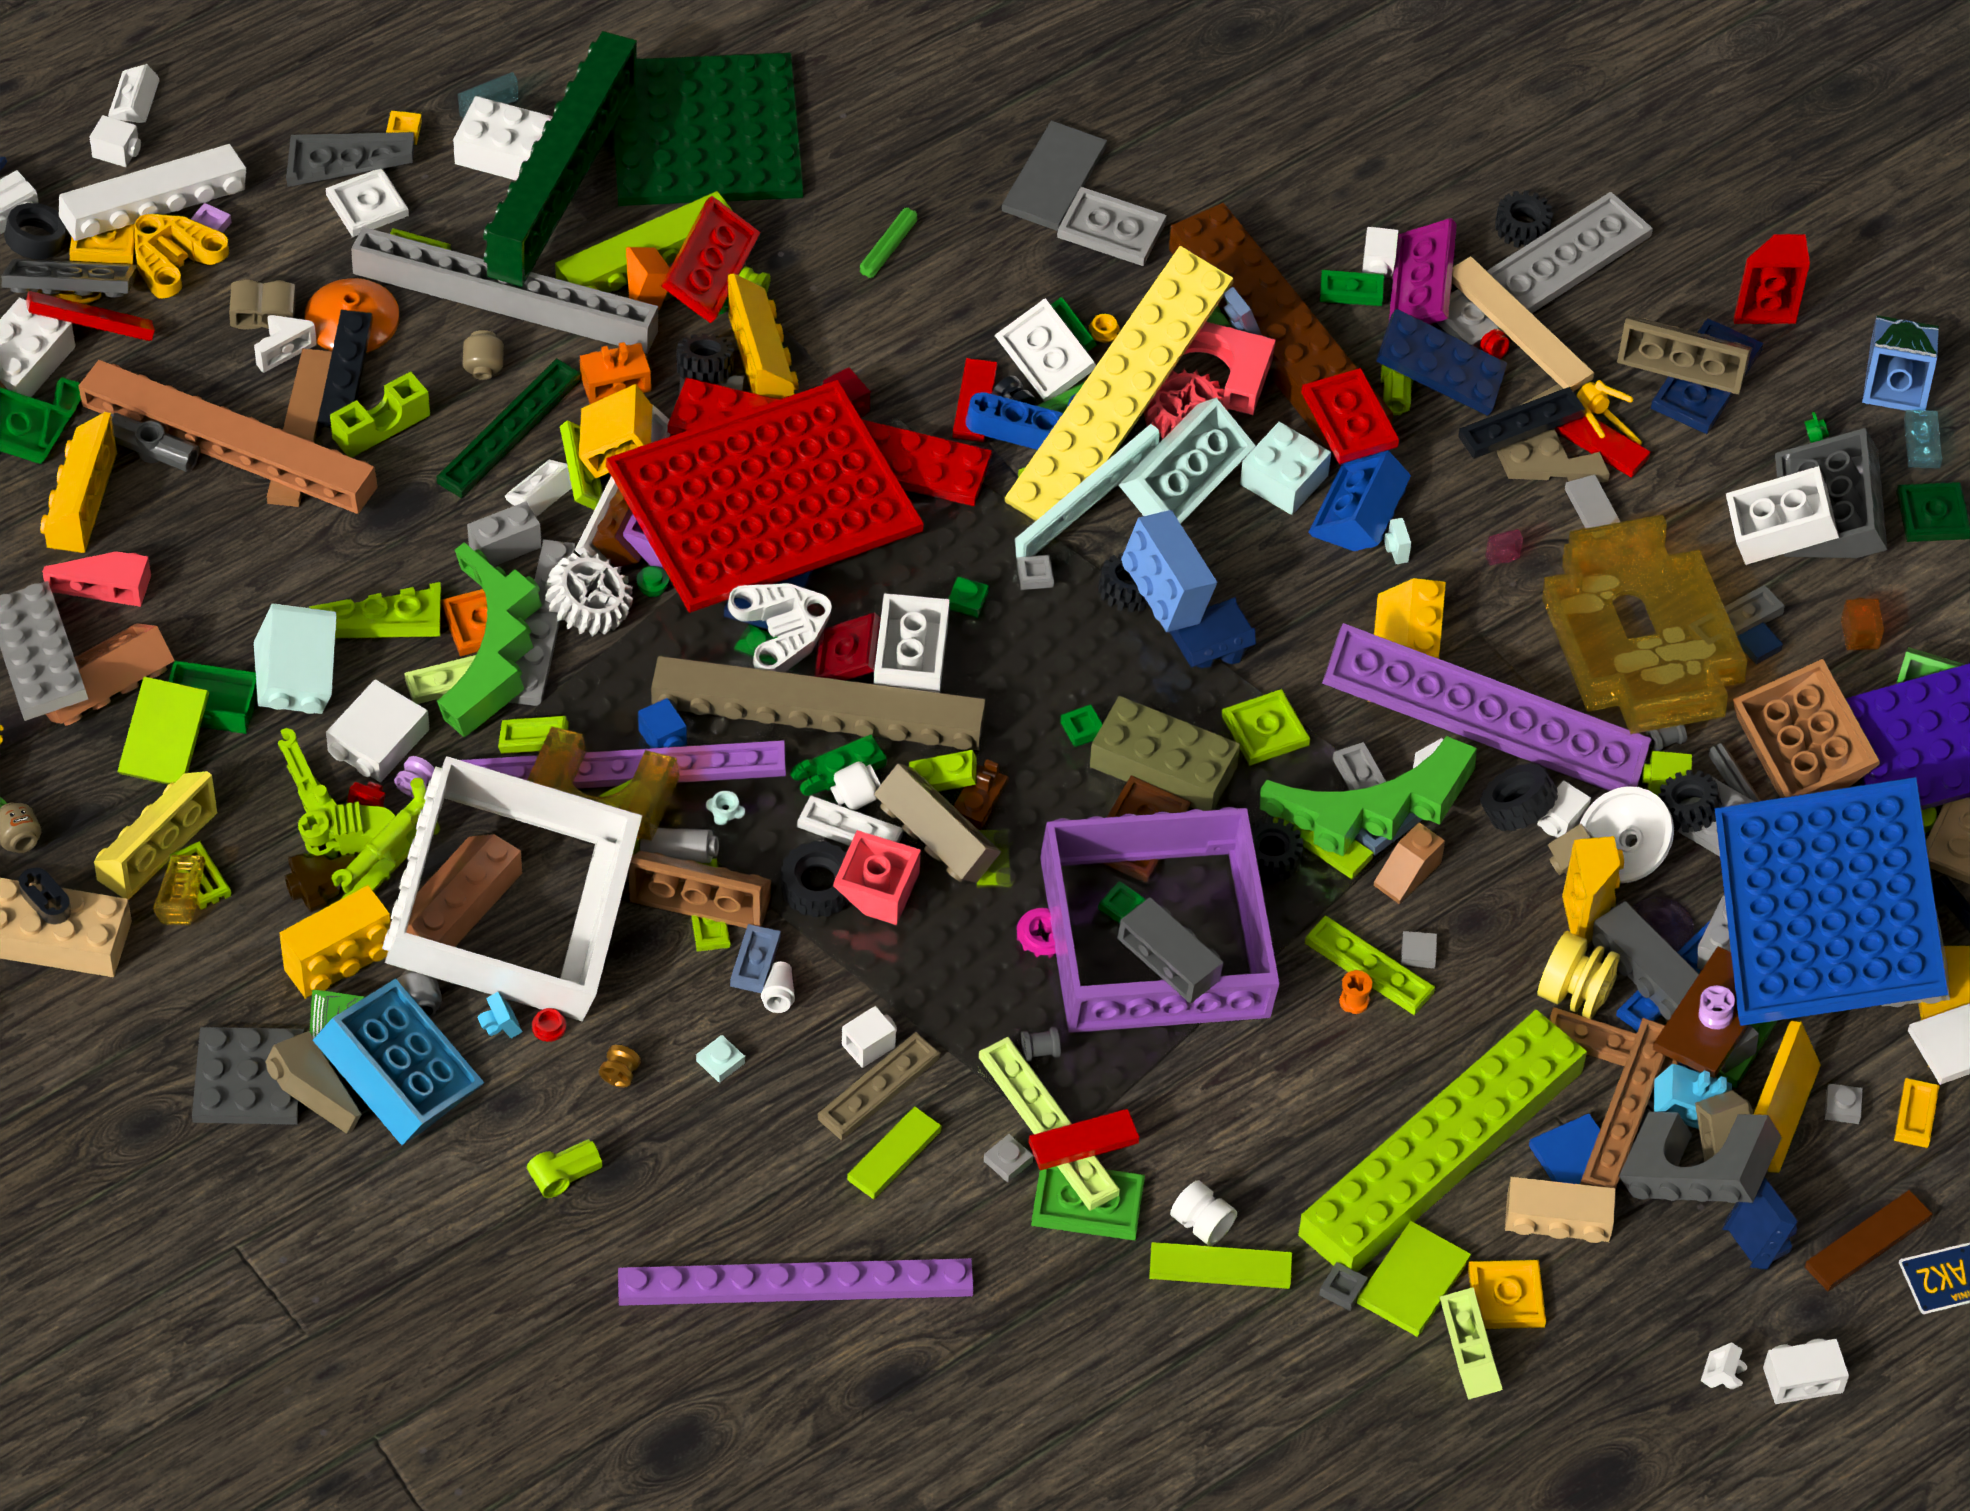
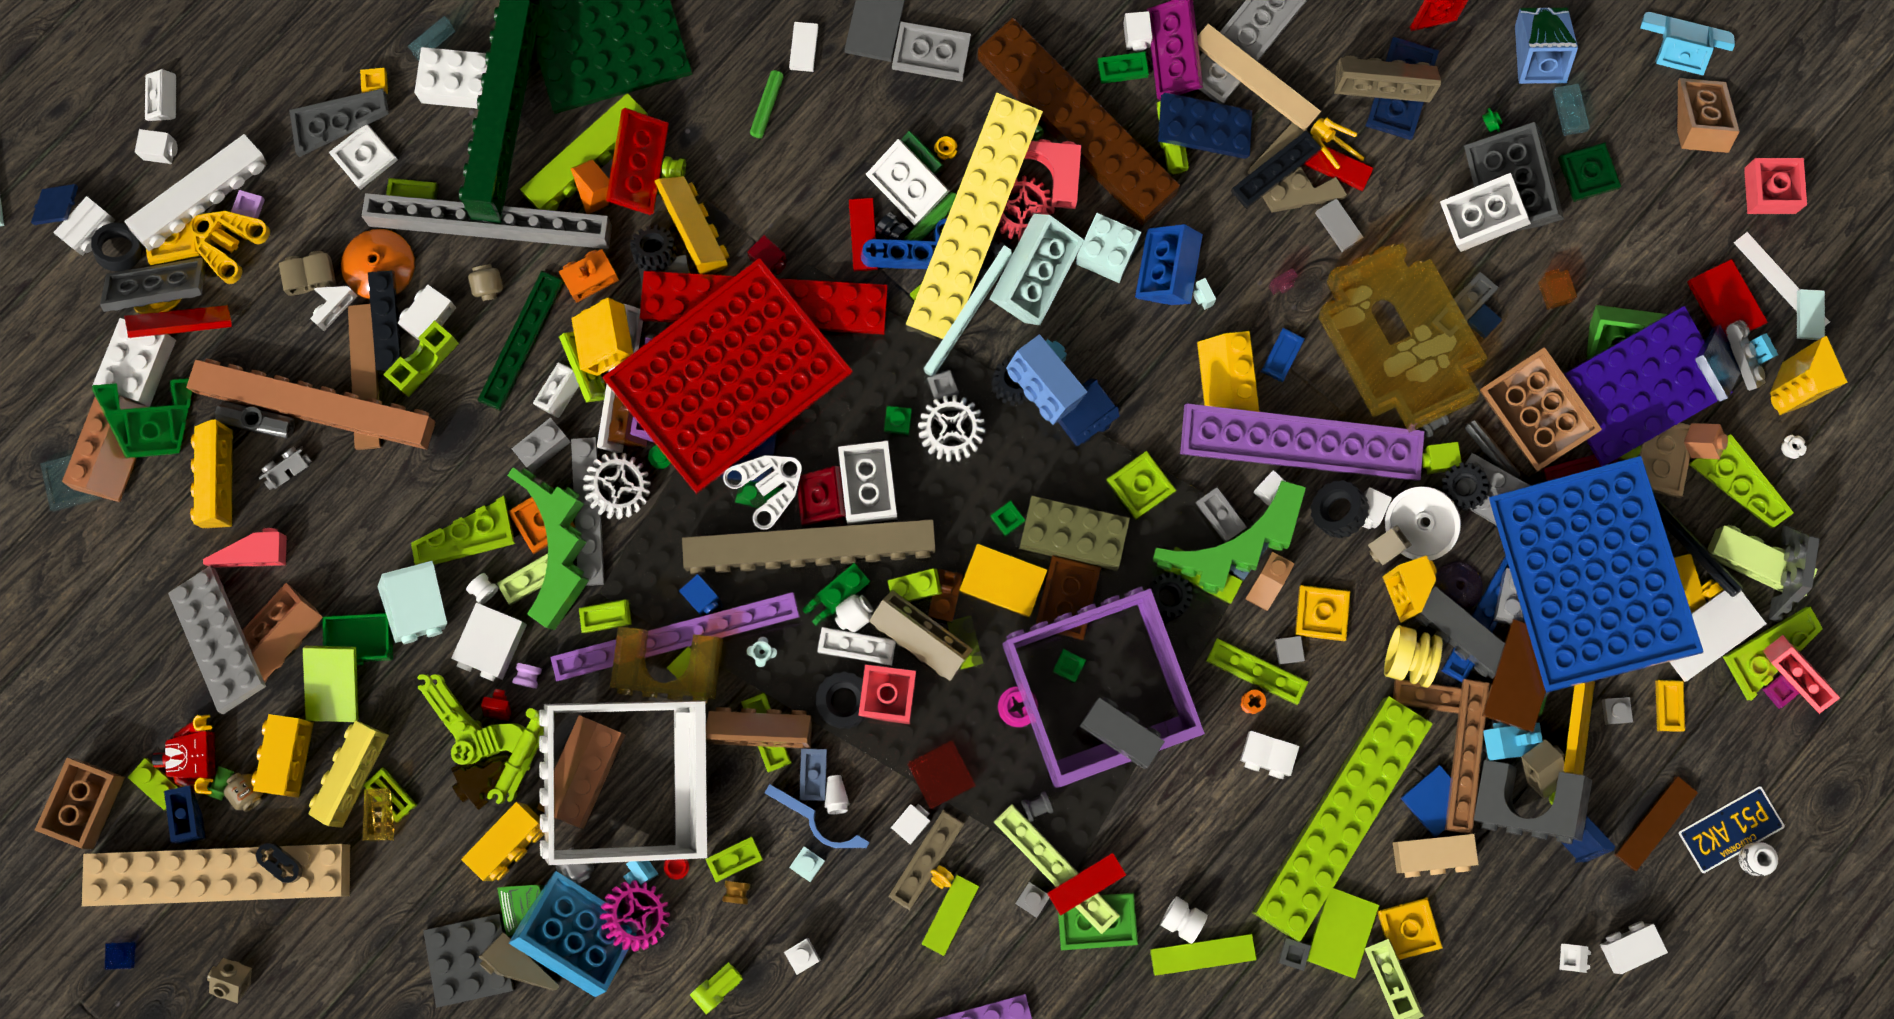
camera: 10 degrees left, 25 degrees up
light grey brick [640,828,719,863] -> none
sand blue plate [1223,287,1261,335] -> none
red plate [1301,368,1399,464] -> none
red plate [1480,329,1509,359] -> none
lavender wheel [1699,985,1735,1029] -> none
none -> yellow brick [252,714,314,798]
none -> light grey hinge [259,446,312,490]
none -> white brick [398,285,456,341]
none -> white wheel [466,573,499,605]
none -> dark pink gear [599,880,670,952]
none -> lime plate [705,837,763,883]
none -> medium blue piece [765,784,870,848]
none -> white brick [784,938,821,975]
none -> white tile [789,22,819,72]
none -> clear red tile [907,740,976,810]
none -> white gear [918,395,985,462]
none -> yellow plate [931,865,954,889]
none -> yellow tile [959,544,1047,617]
none -> white brick [1240,731,1299,779]
none -> blue tile [1261,328,1305,383]
none -> yellow tile [1295,585,1350,641]

